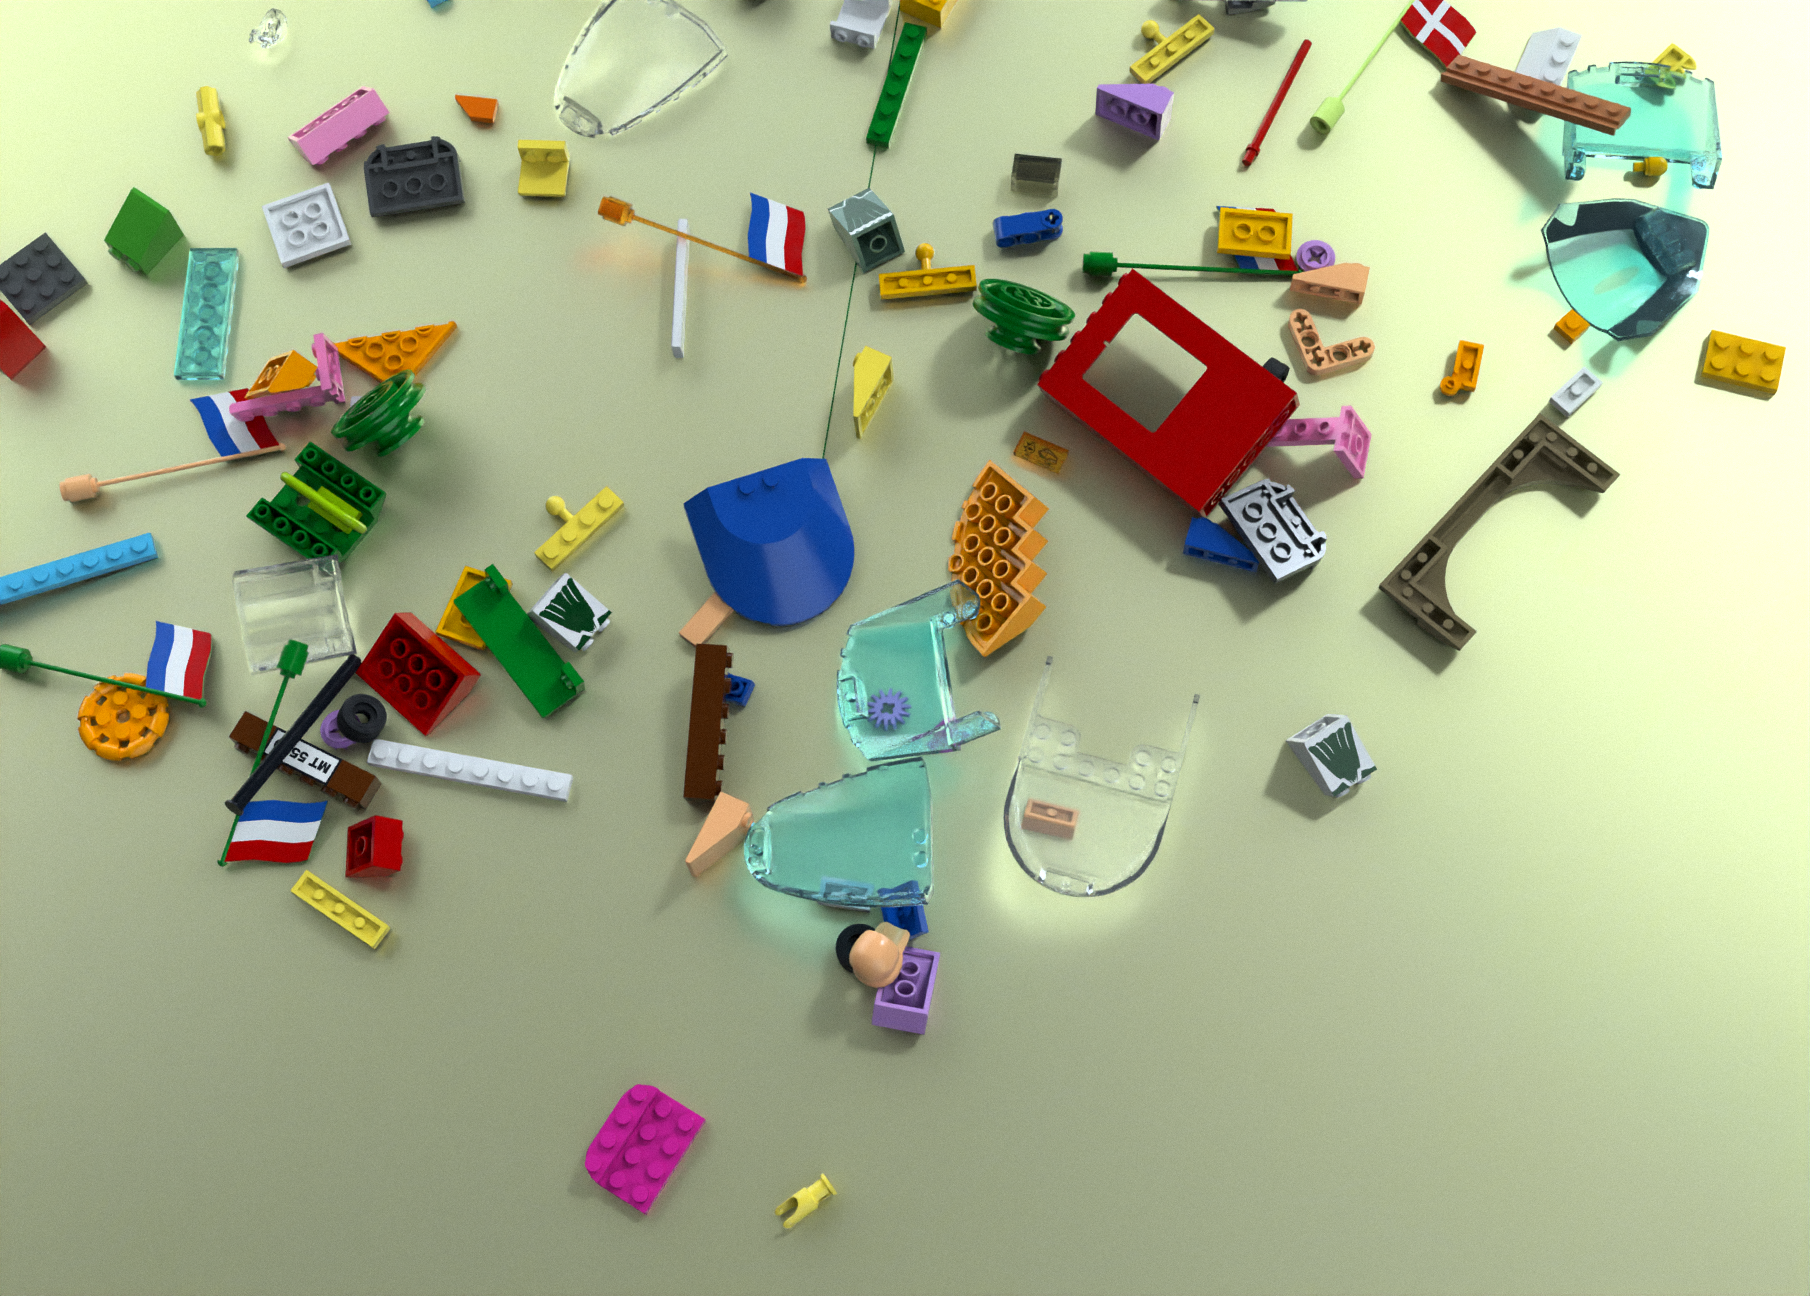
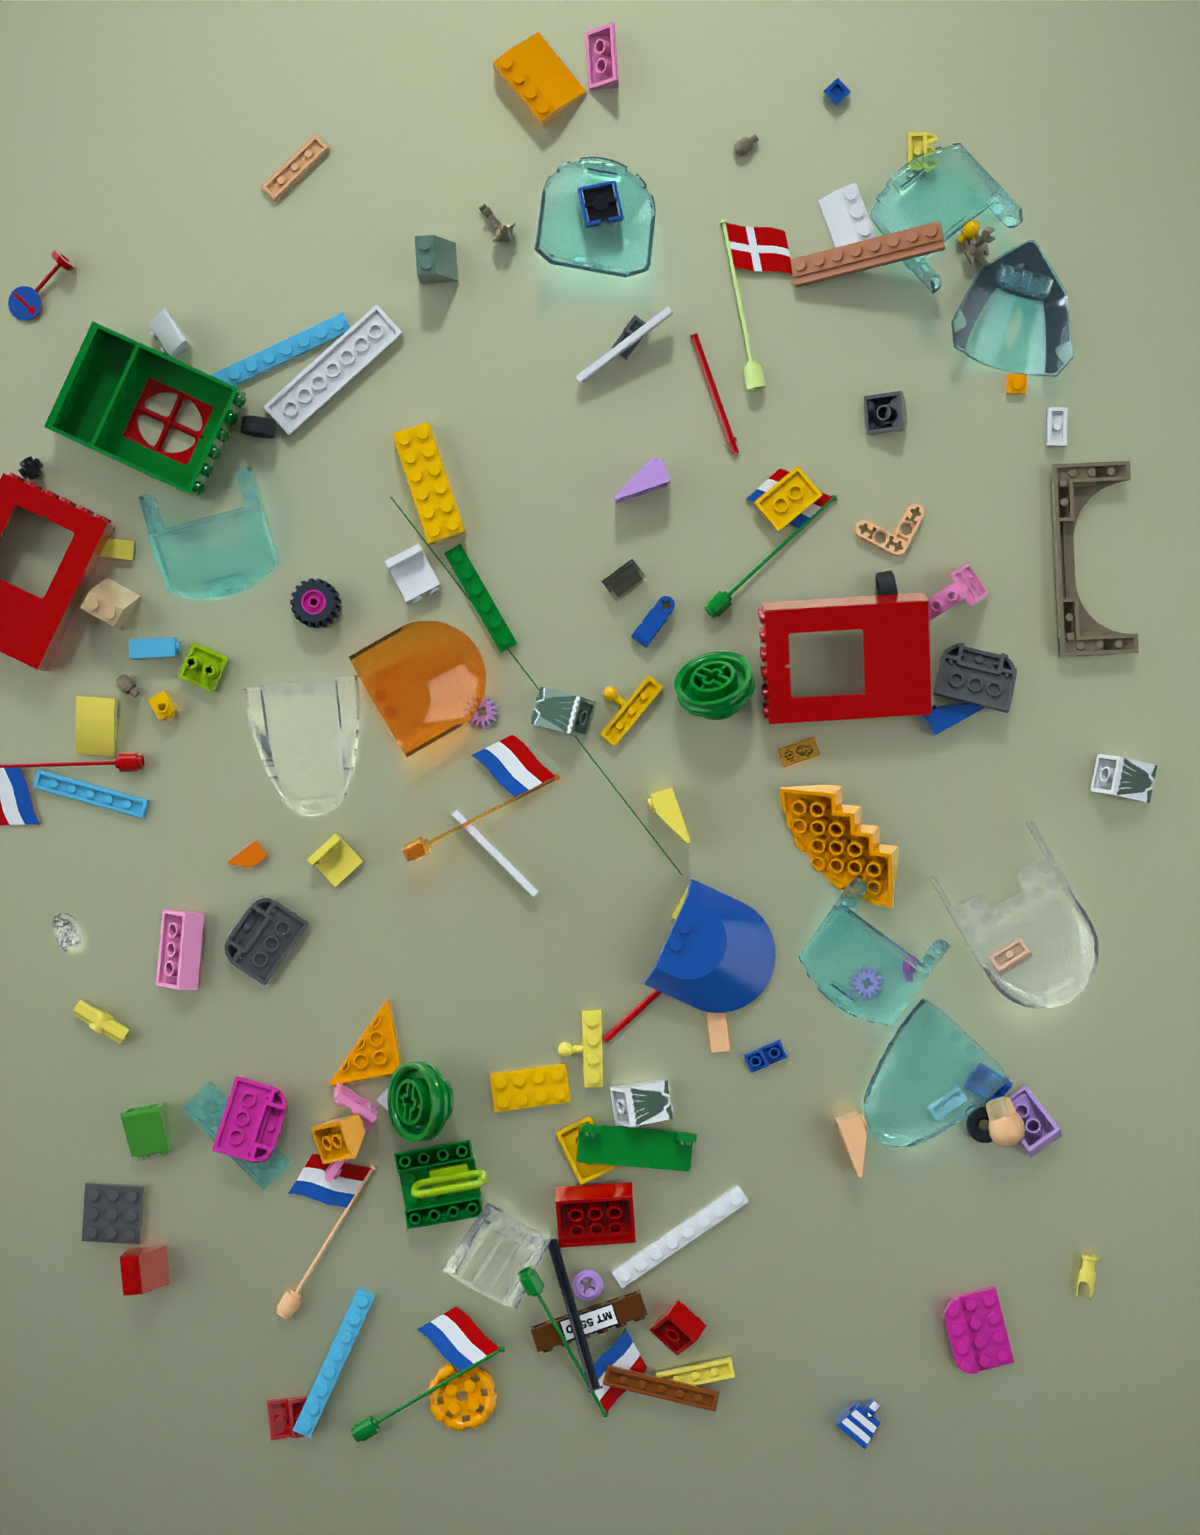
camera: 50 degrees left, 20 degrees up
white plate [262,182,351,268] -> none
black tyre [337,694,387,743] -> none
reddish brown brick [683,643,734,802] -> none
light yellow plate [1129,14,1215,84] -> none
light nougat slope [1290,263,1370,304] -> none
lavender gear [1296,240,1335,272] -> none
light orange hinge [1440,340,1484,396] -> none
yellow plate [1700,330,1786,394] -> none
none -> dark pink plate [212,1076,288,1163]
none -> clear orange windscreen [348,621,486,757]
none -> lavender gear [465,694,499,729]
none -> yellow plate [490,1063,571,1112]
none -> red bar [602,989,662,1043]
none -> dark orange tile [603,1364,720,1411]
none -> blue torso [835,1399,881,1449]
none -> black slope [864,391,907,435]
none -> dark tan piece [964,226,995,268]

